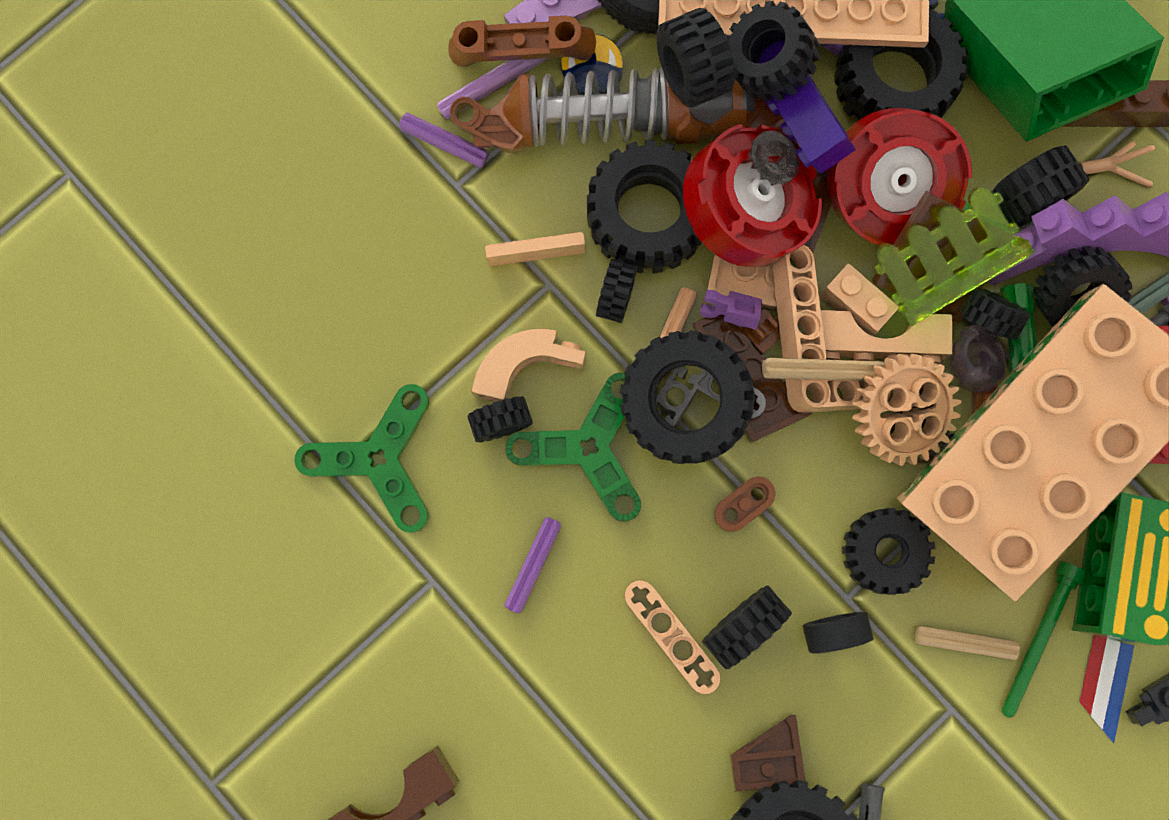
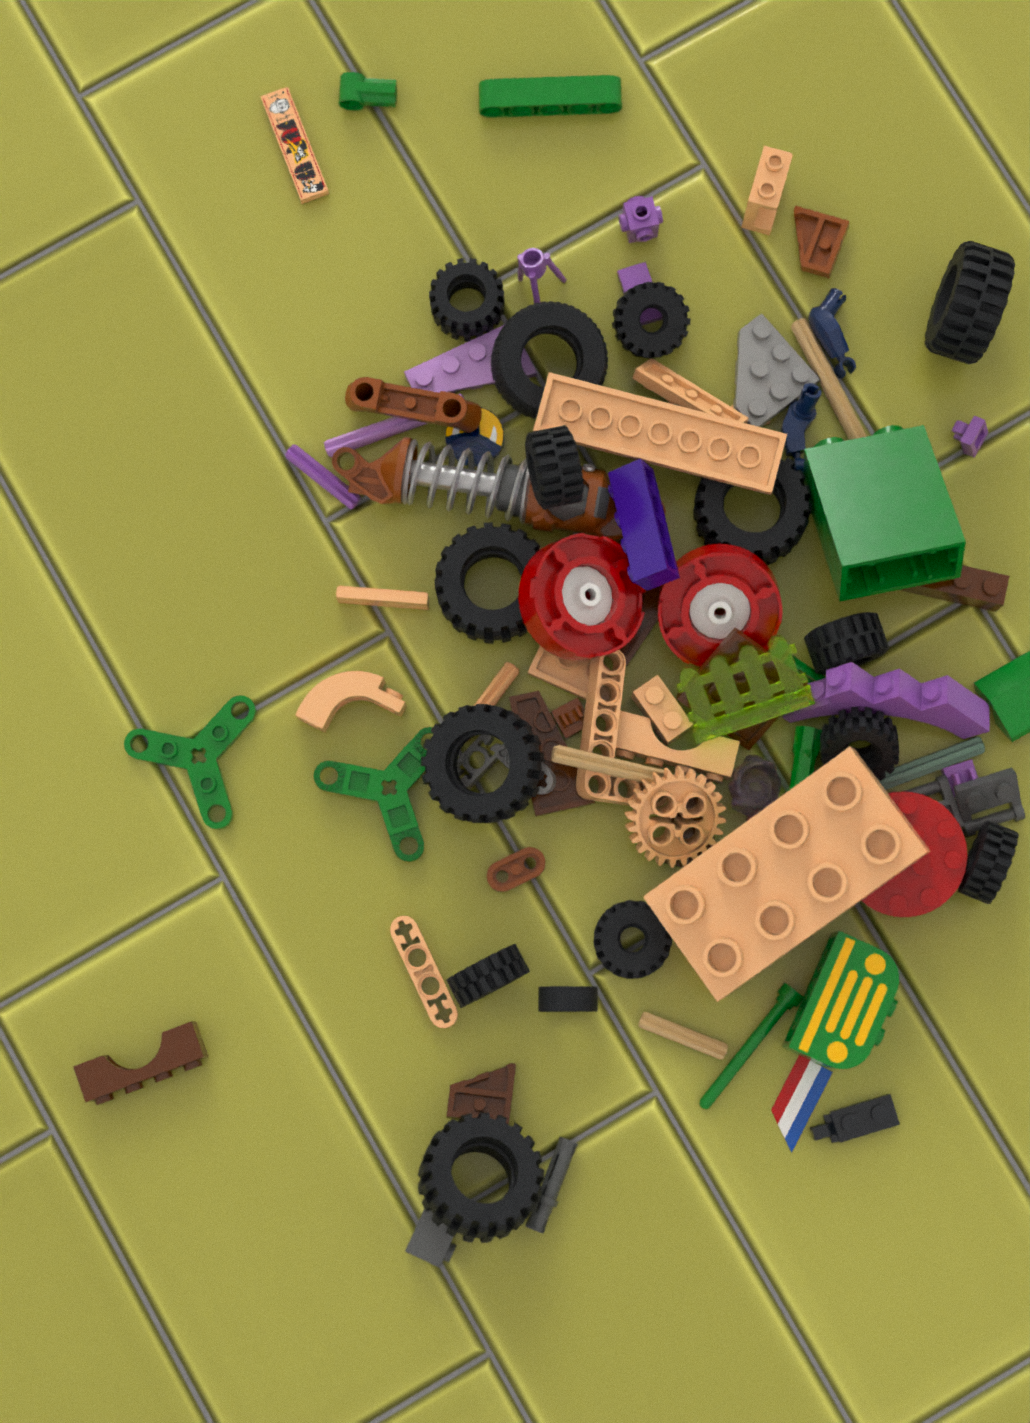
camera: 10 degrees right, 0 degrees up
black tyre [467,396,533,443] -> none
medium lavender axle [505,517,561,613] -> none
black tyre [596,259,638,323] -> none
medium lavender plate [700,290,762,330] -> none
black tyre [726,1,820,102] -> none
clear smoke gear [748,131,799,186] -> none
black tyre [961,287,1031,340] -> none
light nougat plant [1079,141,1155,188] -> none

